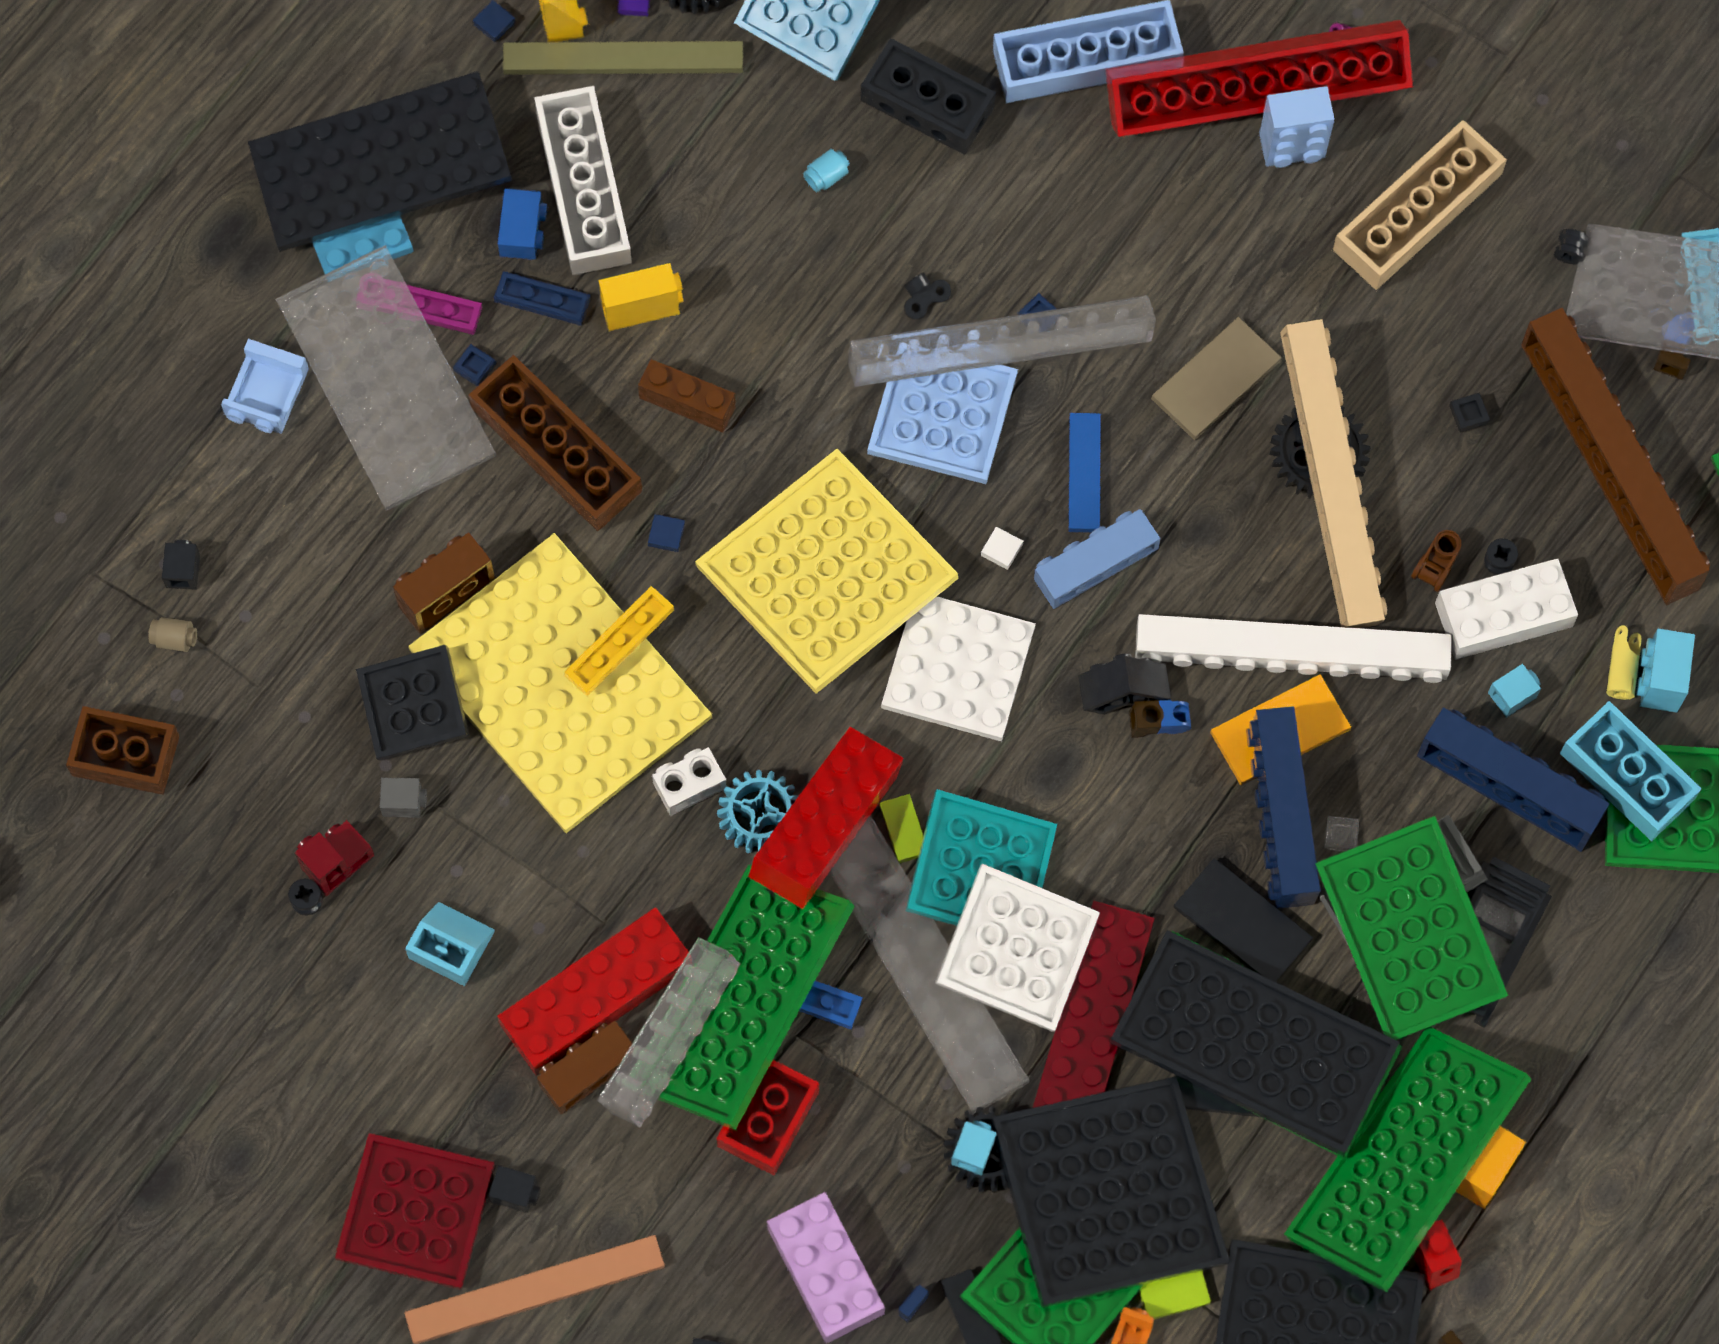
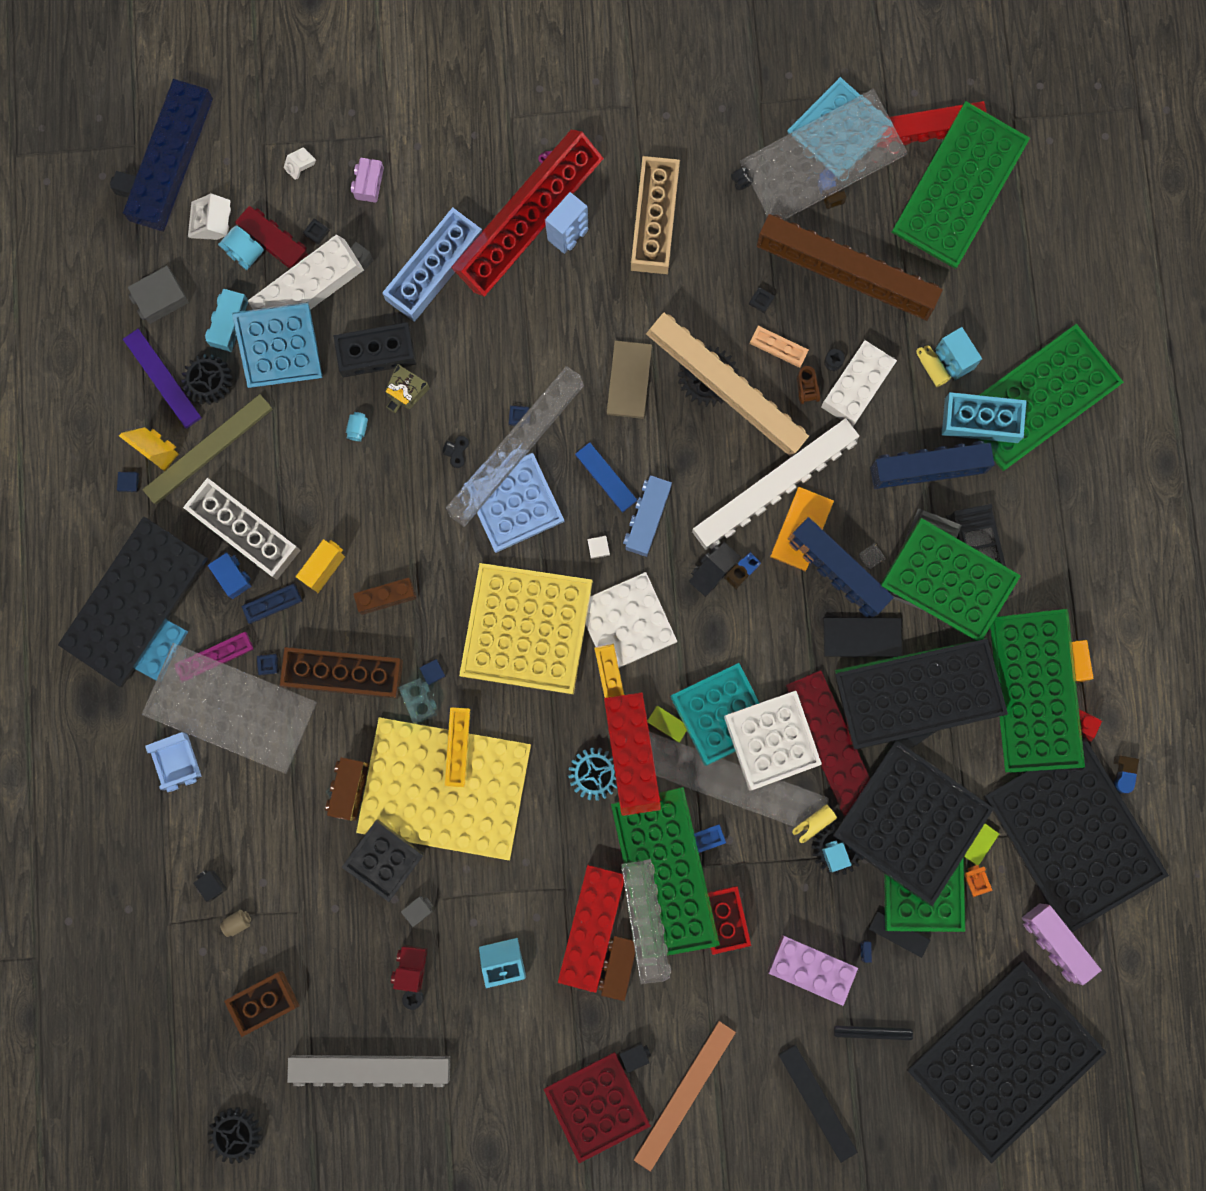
camera: 35 degrees left, 10 degrees up
white brick [652,747,726,816] -> none
medium azure brick [1488,664,1541,718] -> none
none -> light grey brick [287,1055,450,1087]
none -> torso [385,364,430,413]
none -> clear light blue brick [398,678,438,724]
none -> yellow tile [595,644,624,698]
none -> light nougat tile [750,326,809,368]
none -> light yellow piece [792,804,837,843]

